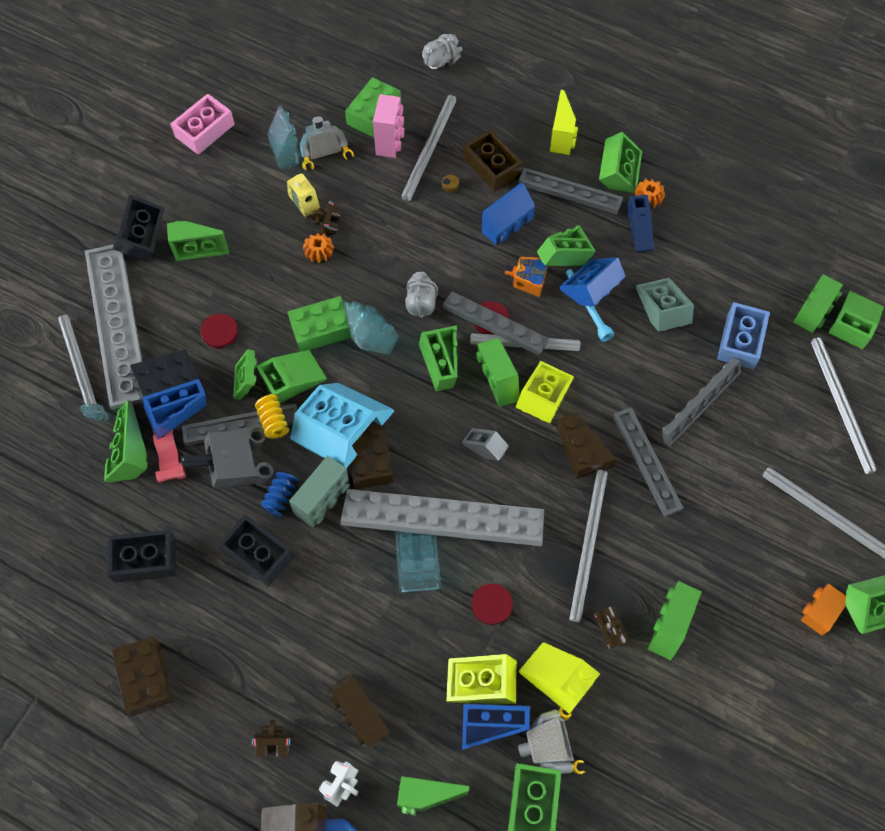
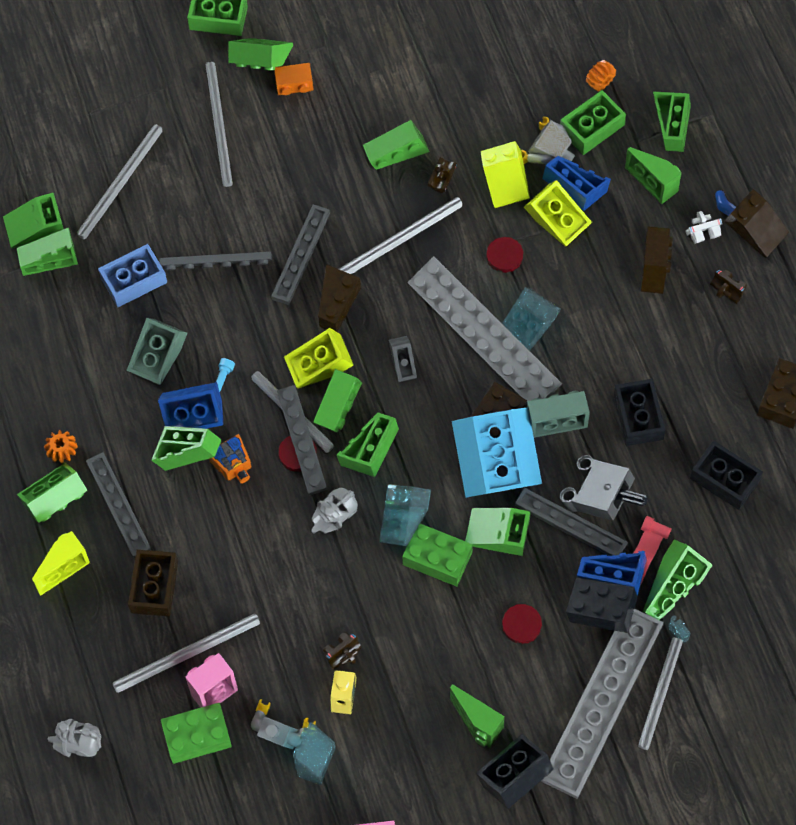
camera: 135 degrees left, 0 degrees up
bright green plate [233,349,257,400] -> none
yellow piece [255,394,289,439] -> none
blue piece [261,472,300,517] -> none
orange gear [303,232,334,264] -> none
pearl gold tile [442,175,459,192] -> none
blue slope [482,182,535,245] -> none
dark blue slope [627,195,654,252] -> none

